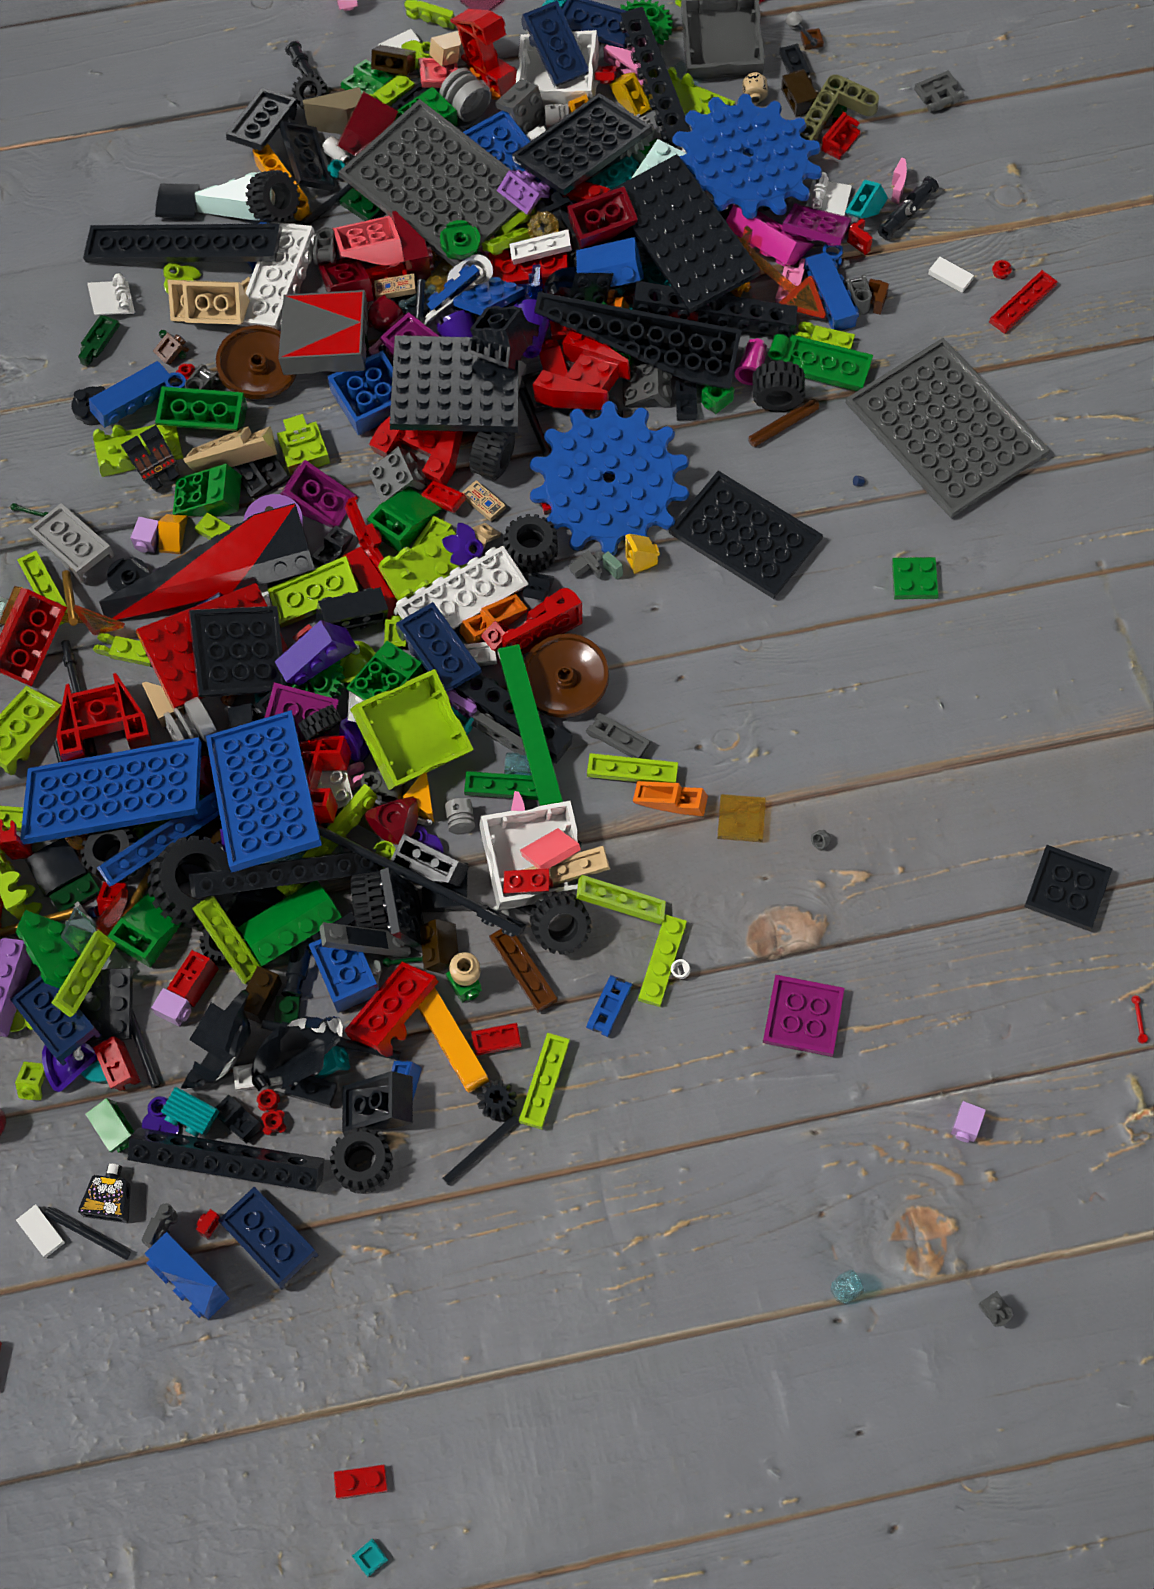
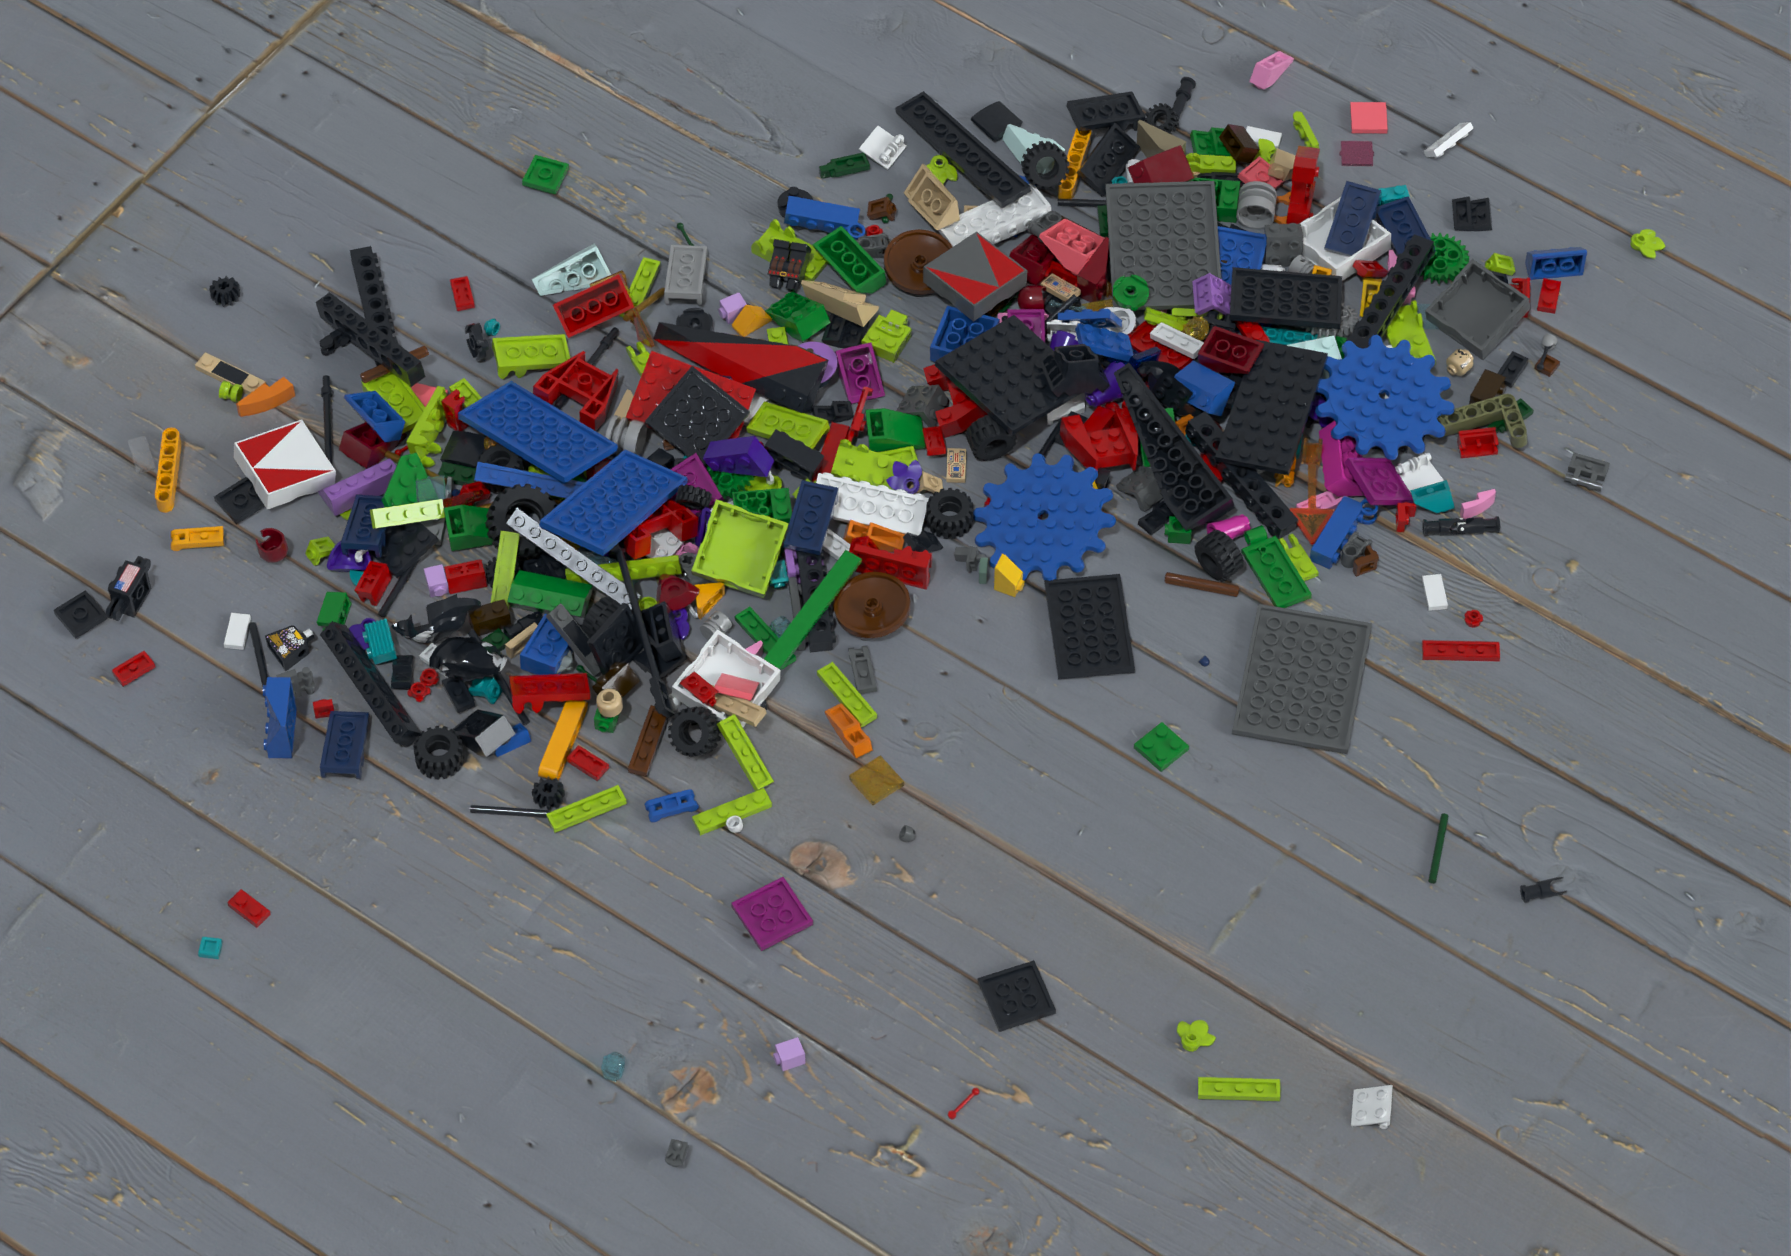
camera: 45 degrees right, 10 degrees down
none -> tan tile [505,622,538,659]

